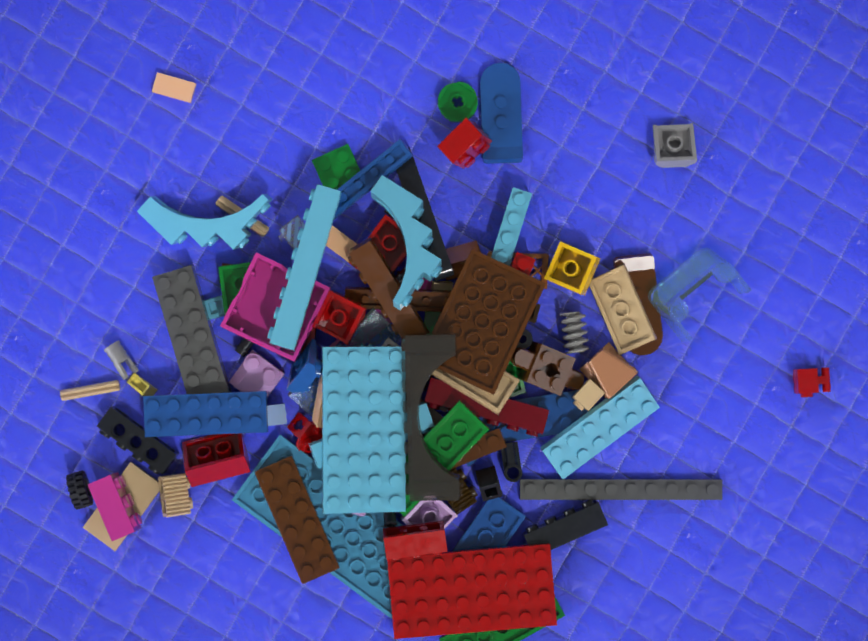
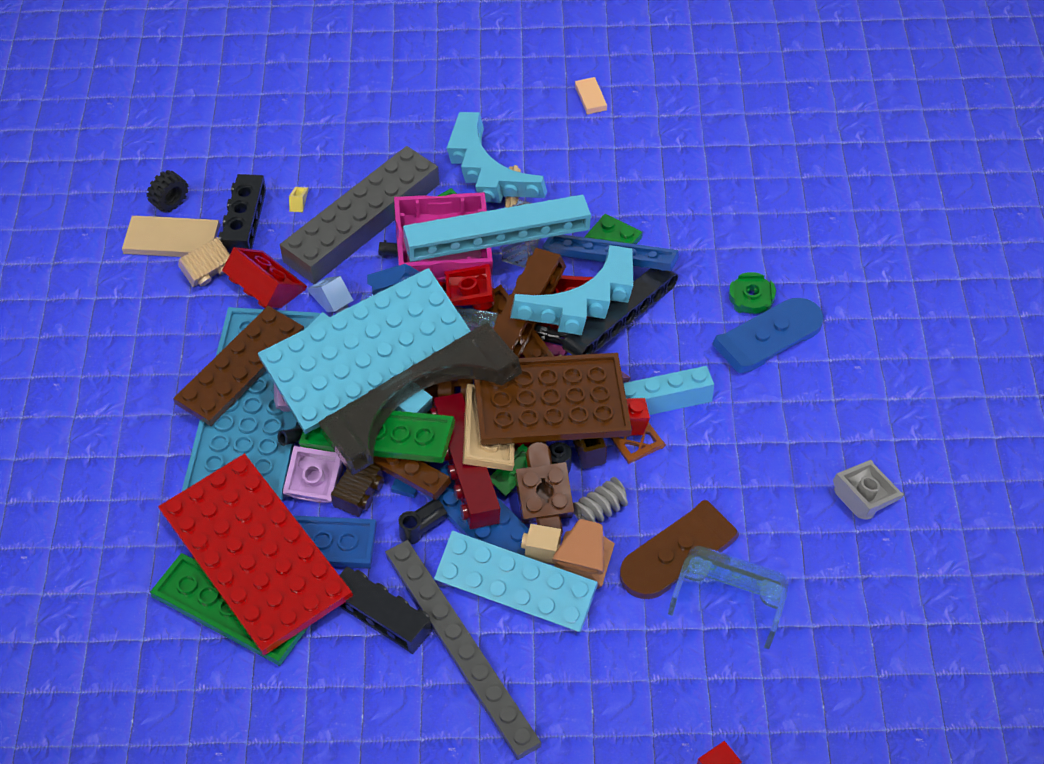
camera: 60 degrees right, 35 degrees down
tan axle [60,380,120,401] -> none
dark pink brick [87,472,142,541] -> none
light grey hinge [104,340,139,380] -> none
blue plate [143,391,268,437] -> none
lavender slope [229,350,285,398] -> none
red brick [383,521,448,560] -> none
red brick [437,118,492,169] -> none
black brick [475,466,503,502] -> none
yellow brick [544,241,601,296] -> none
tan tile [589,265,657,355] -> none

